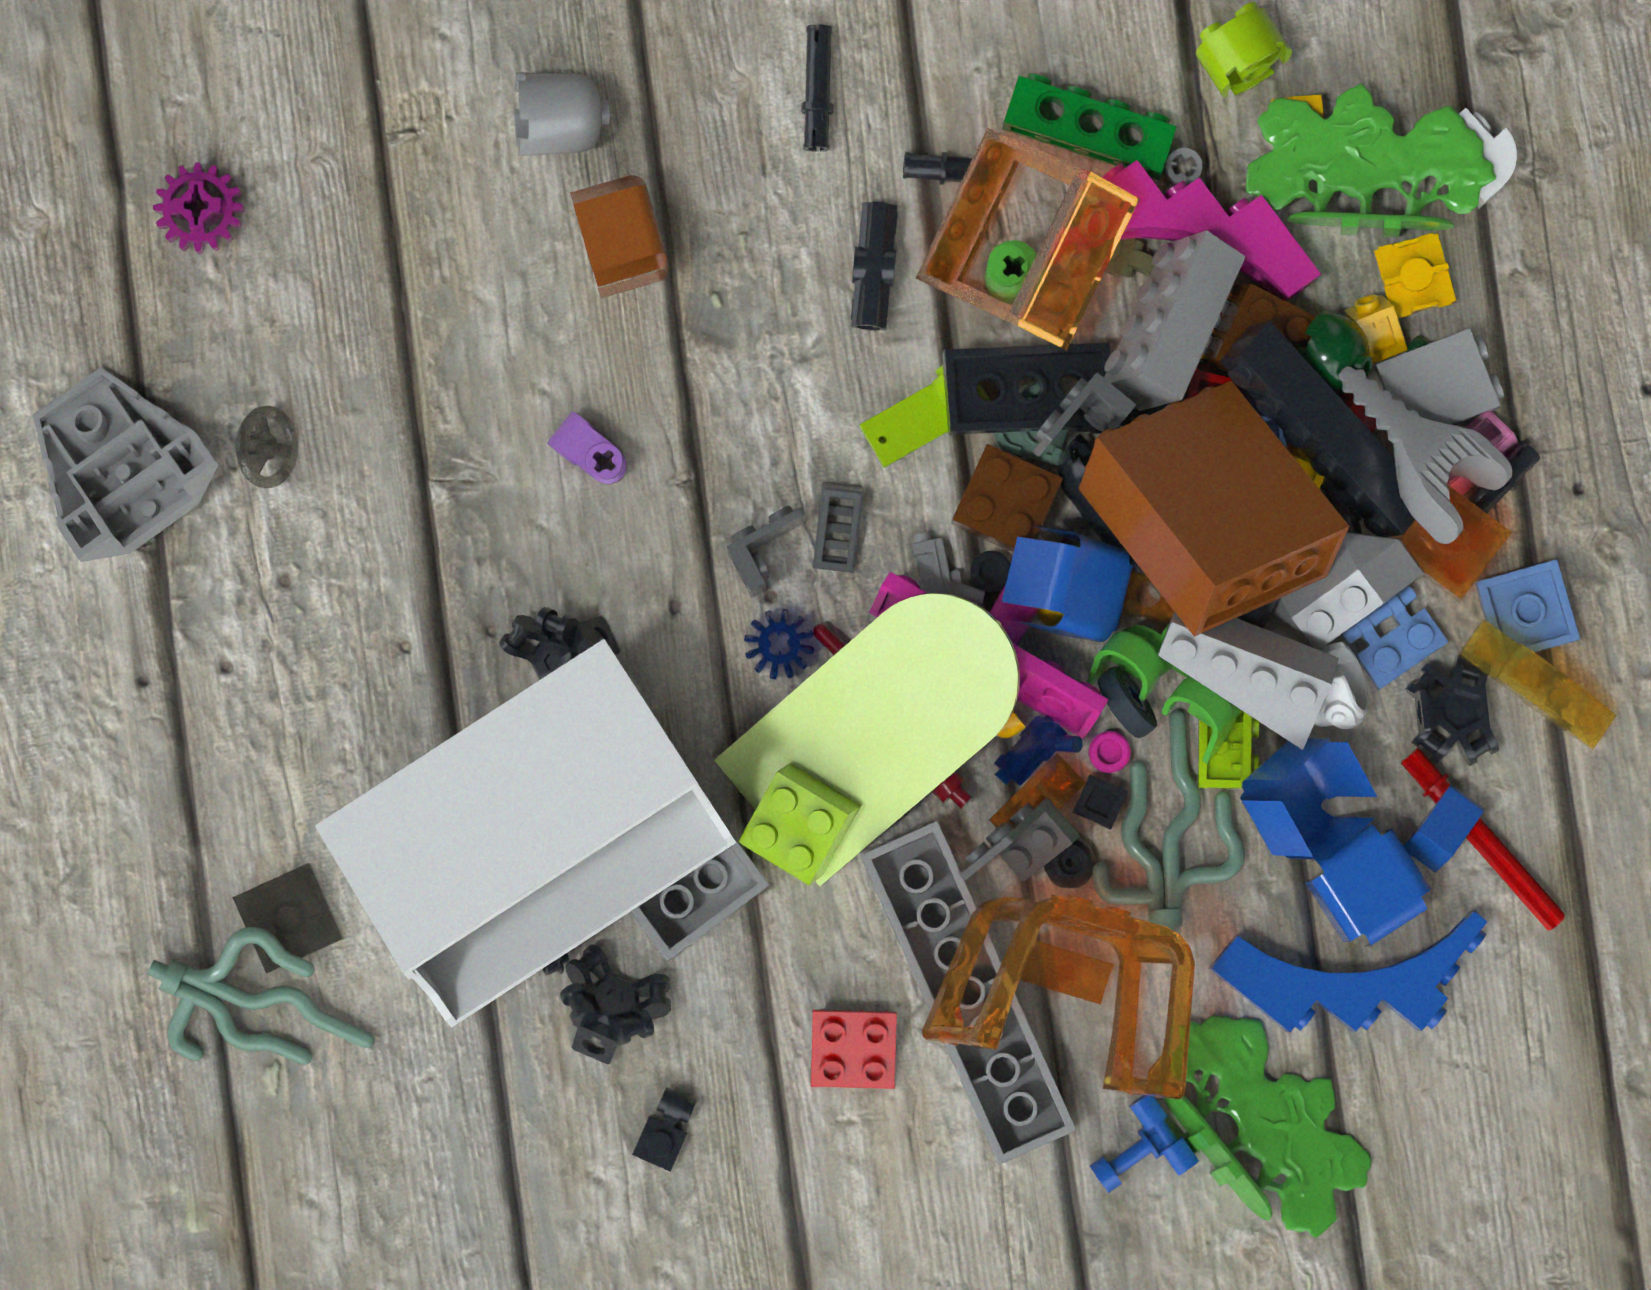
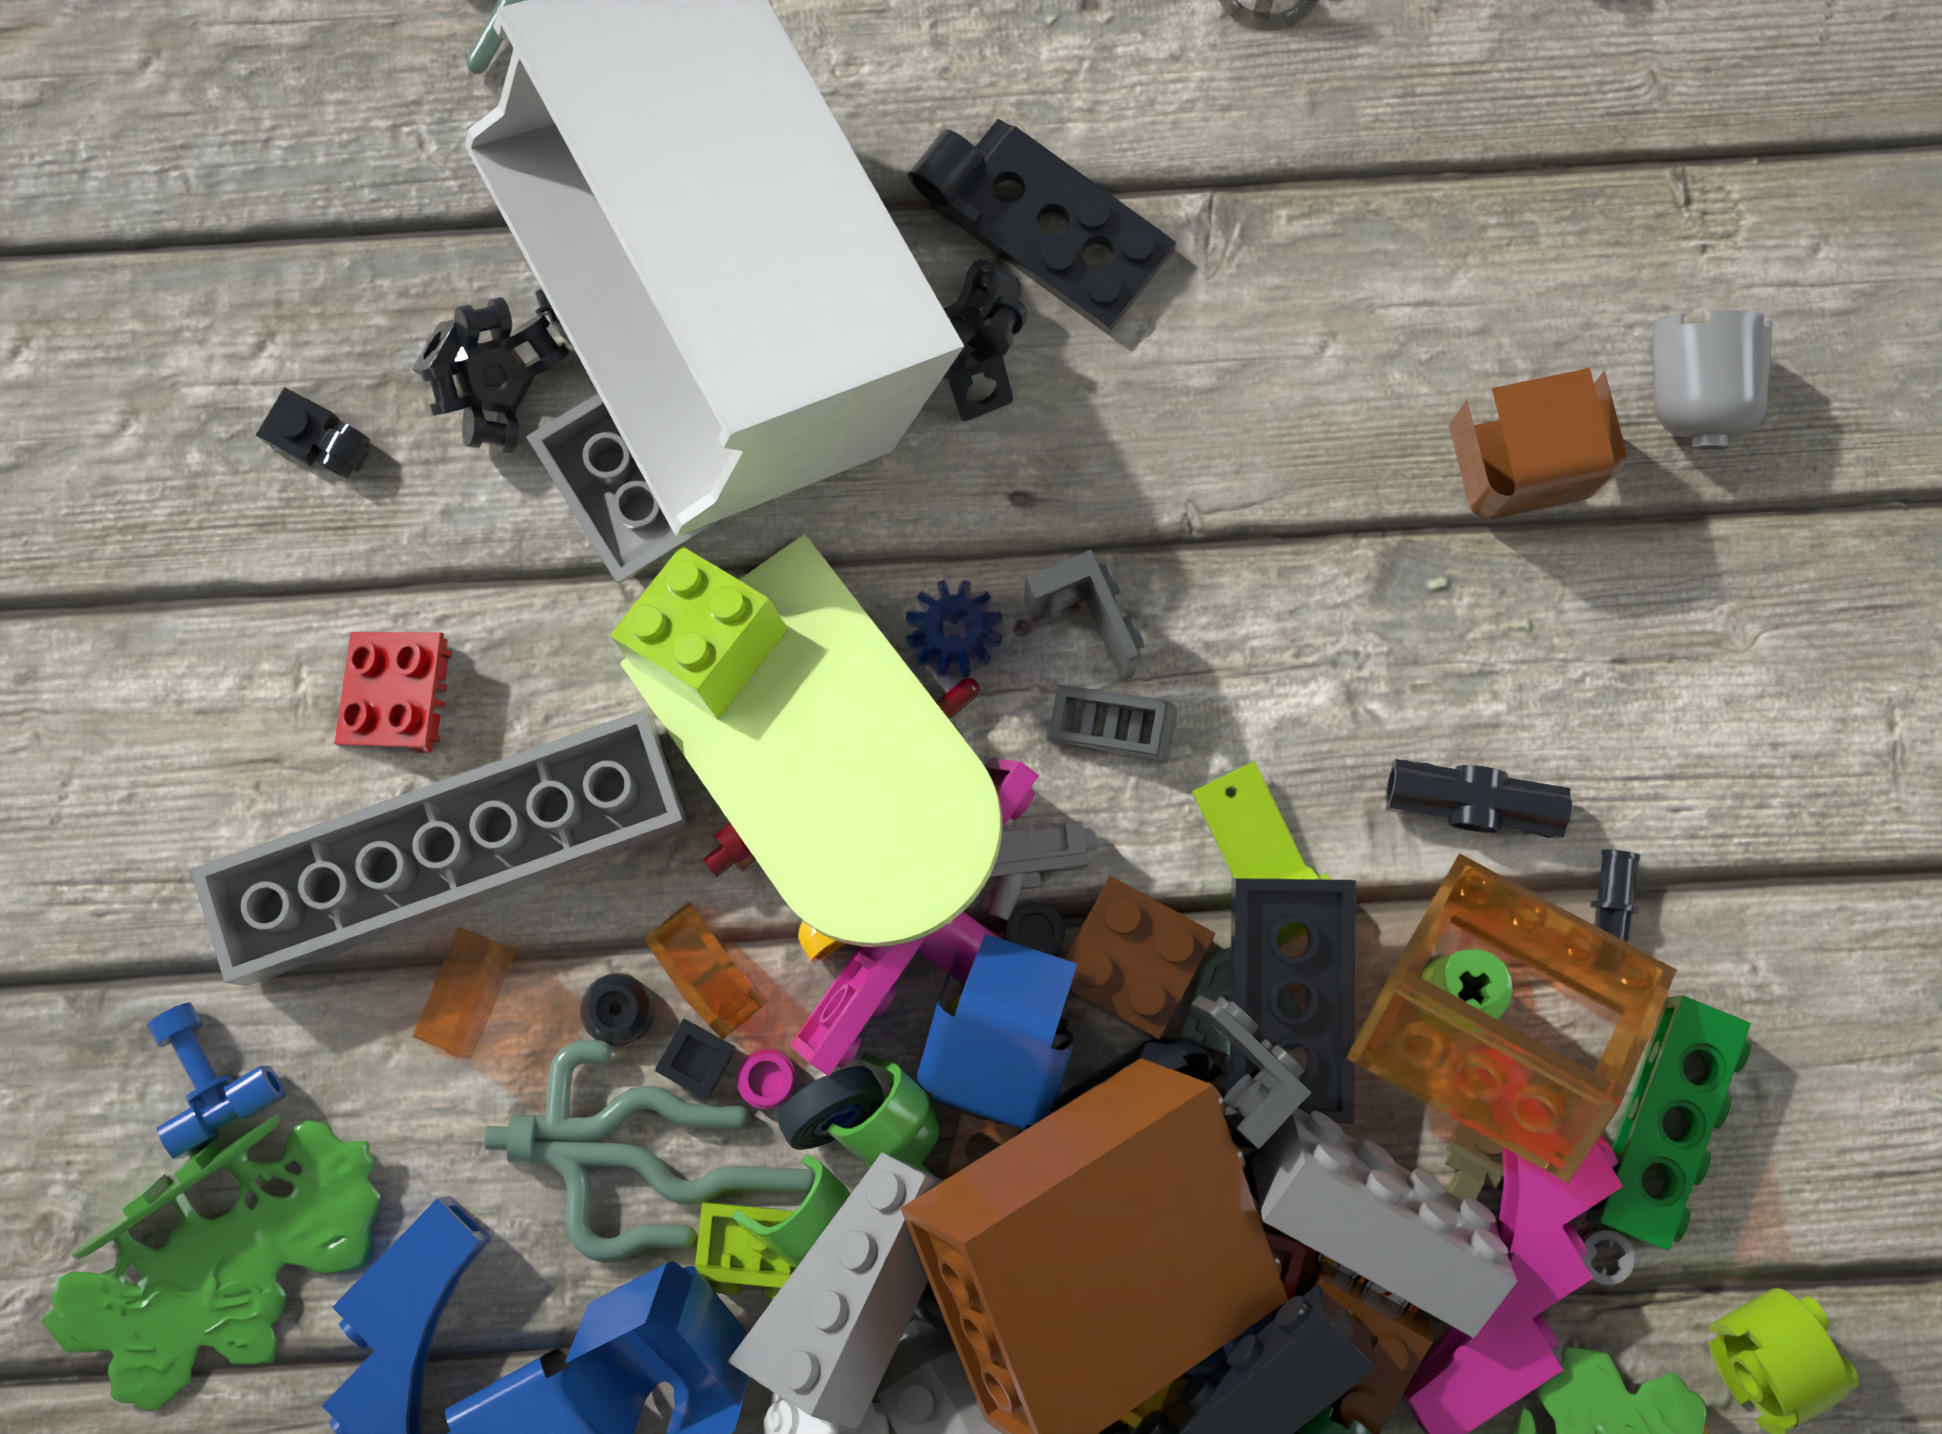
camera: 95 degrees right, 5 degrees down
medium lavender piece [547,411,627,484] -> none
black pin [801,24,834,152] -> none
clear orange windscreen [922,895,1195,1099] -> none
dark grey bracket [959,798,1081,882] -> none
clear blue piece [994,715,1083,787] -> none
none -> black hinge [908,118,1176,334]

